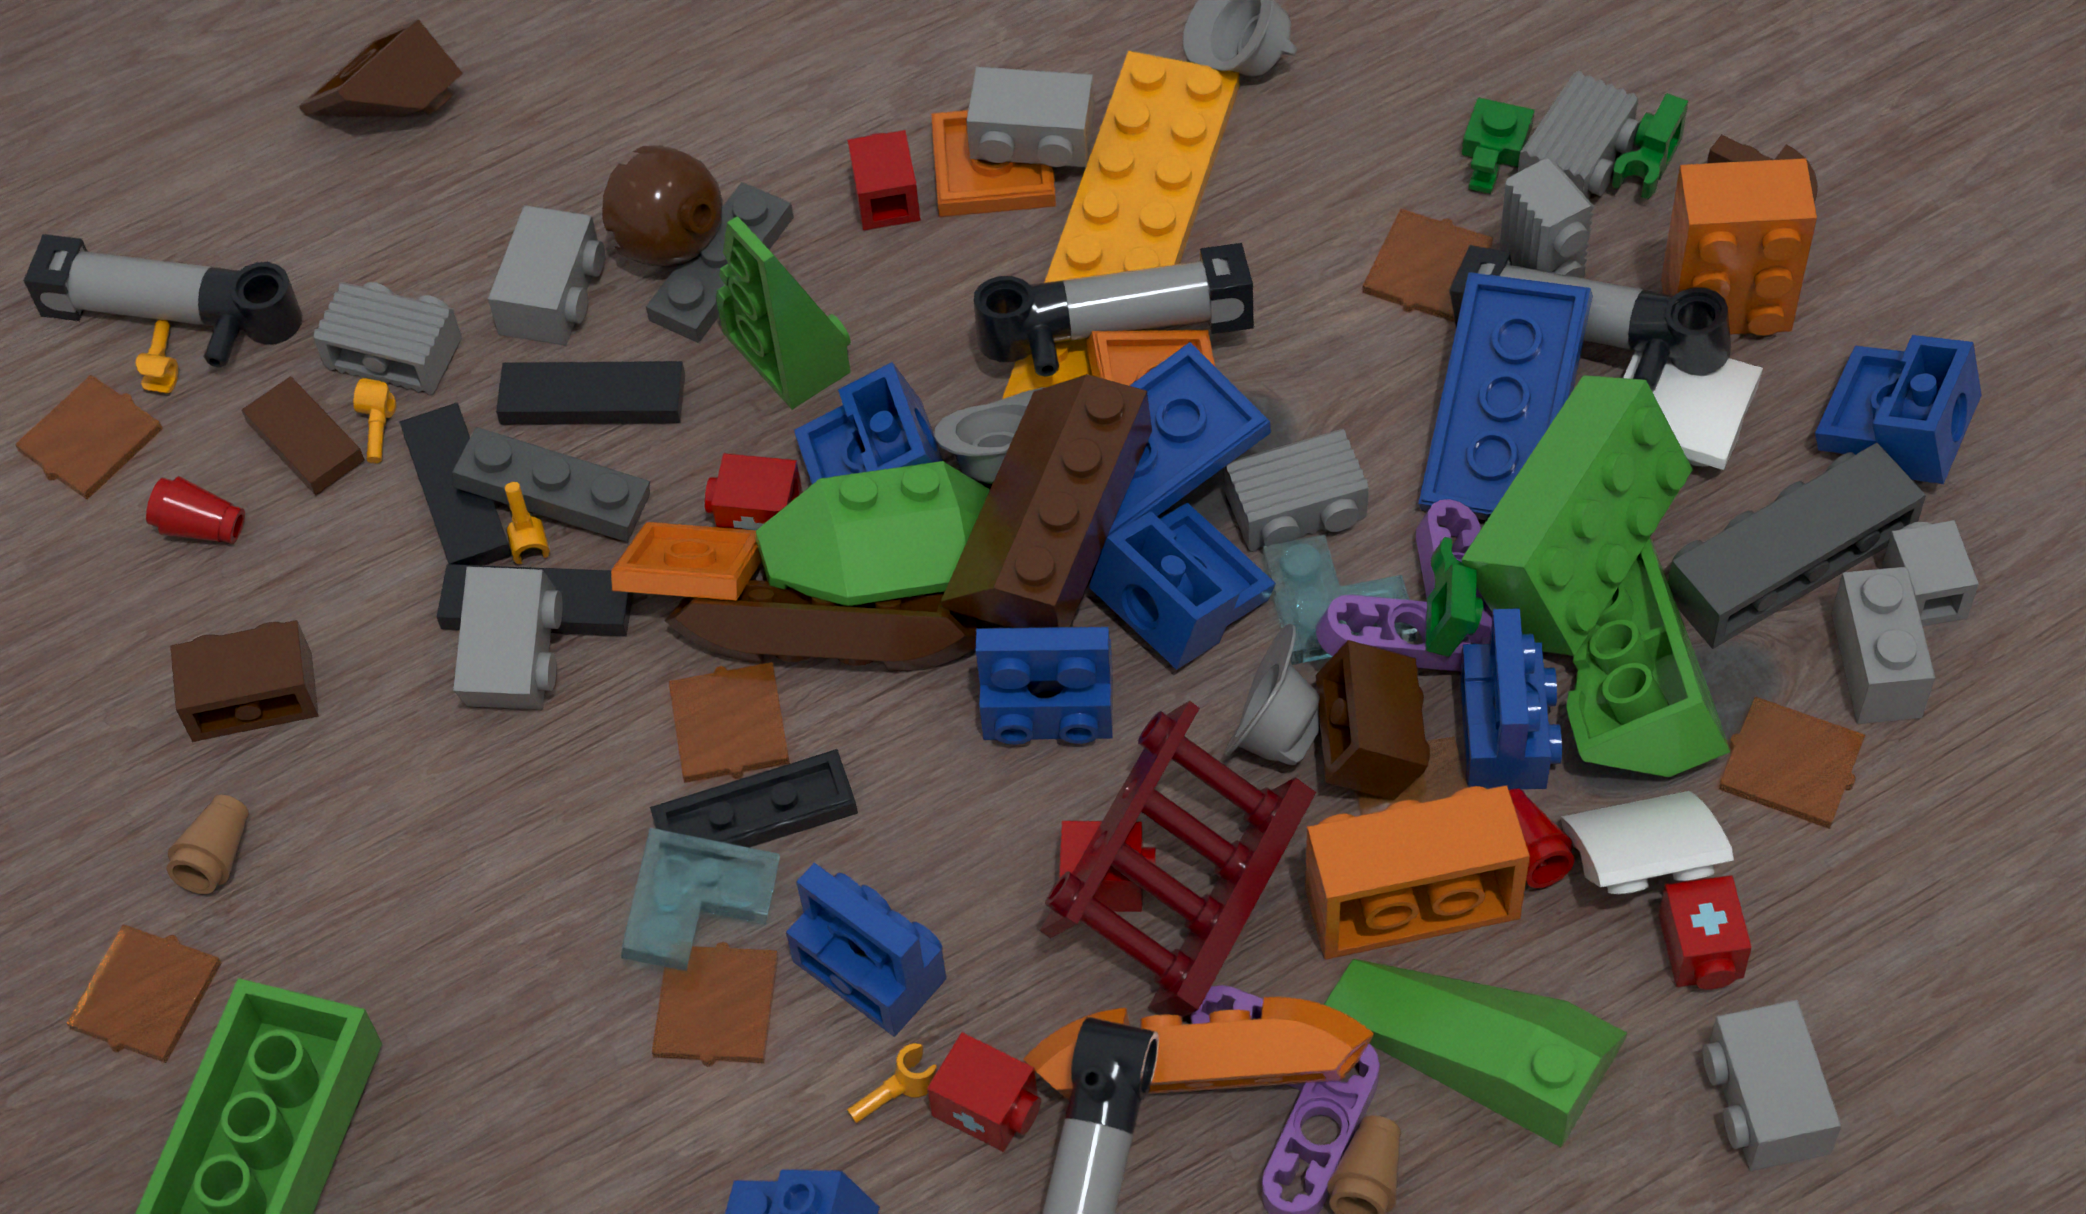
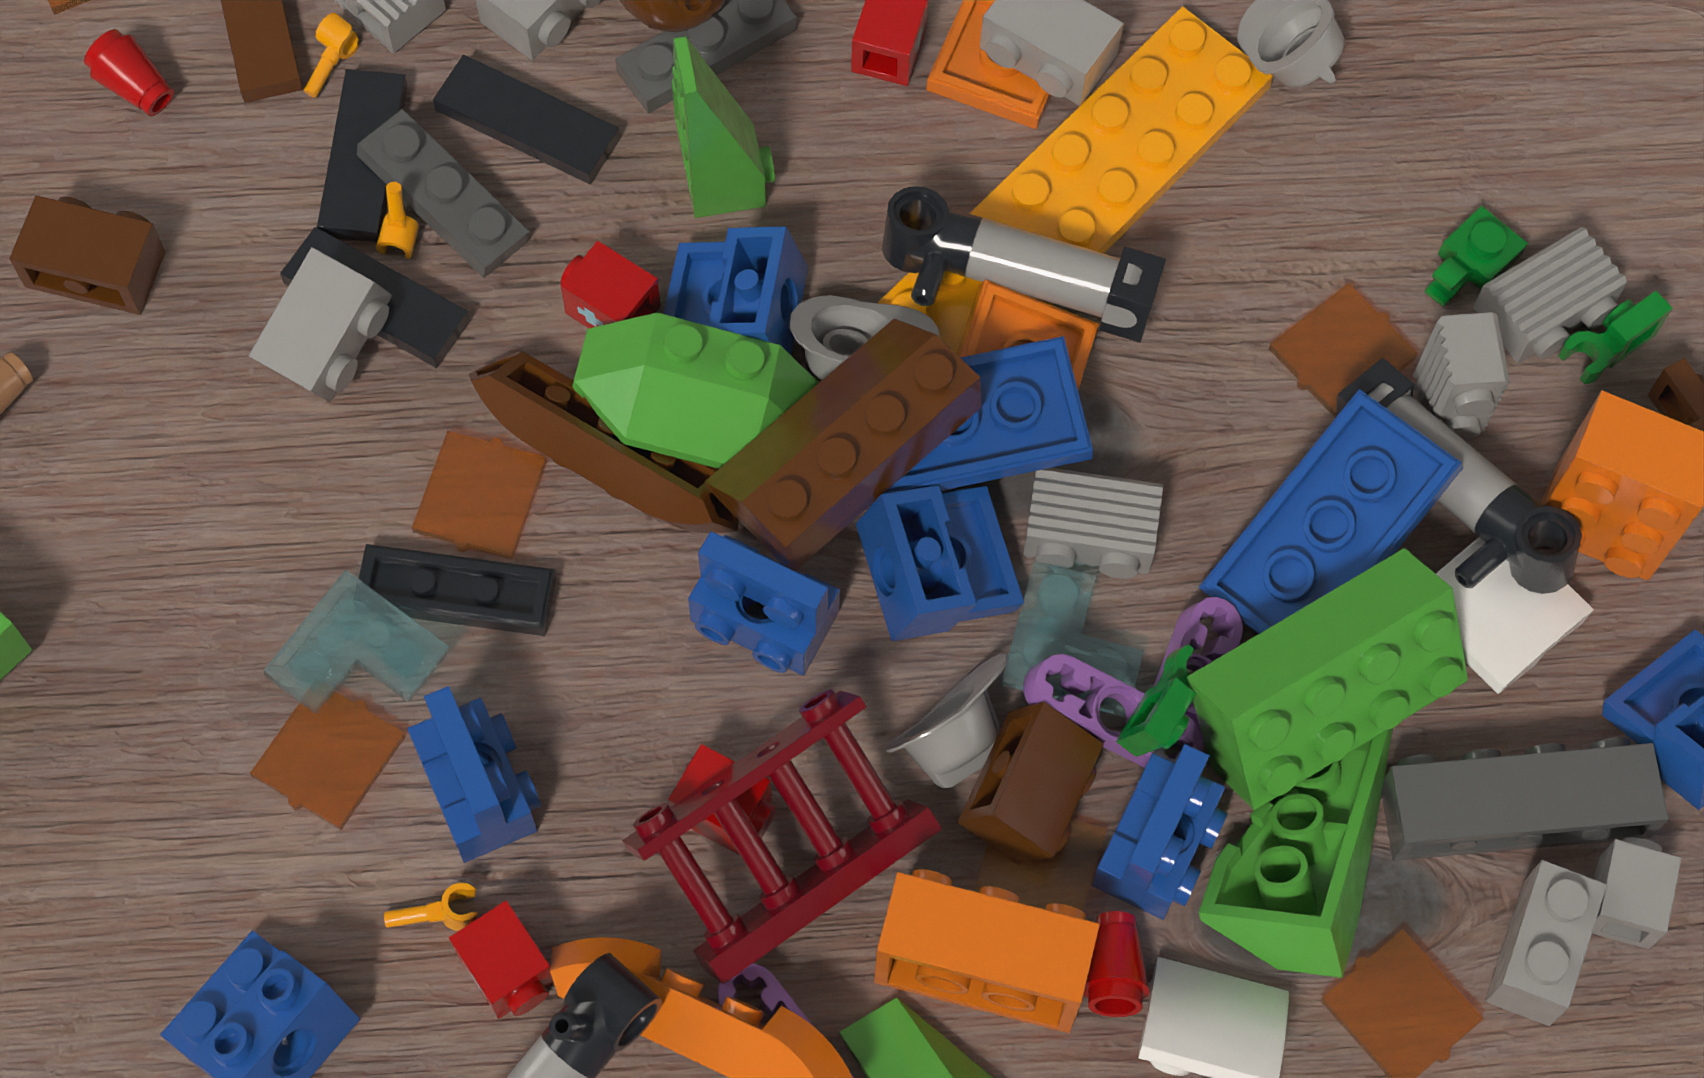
camera: 20 degrees right, 10 degrees up
orange tile [611,522,762,601] -> none

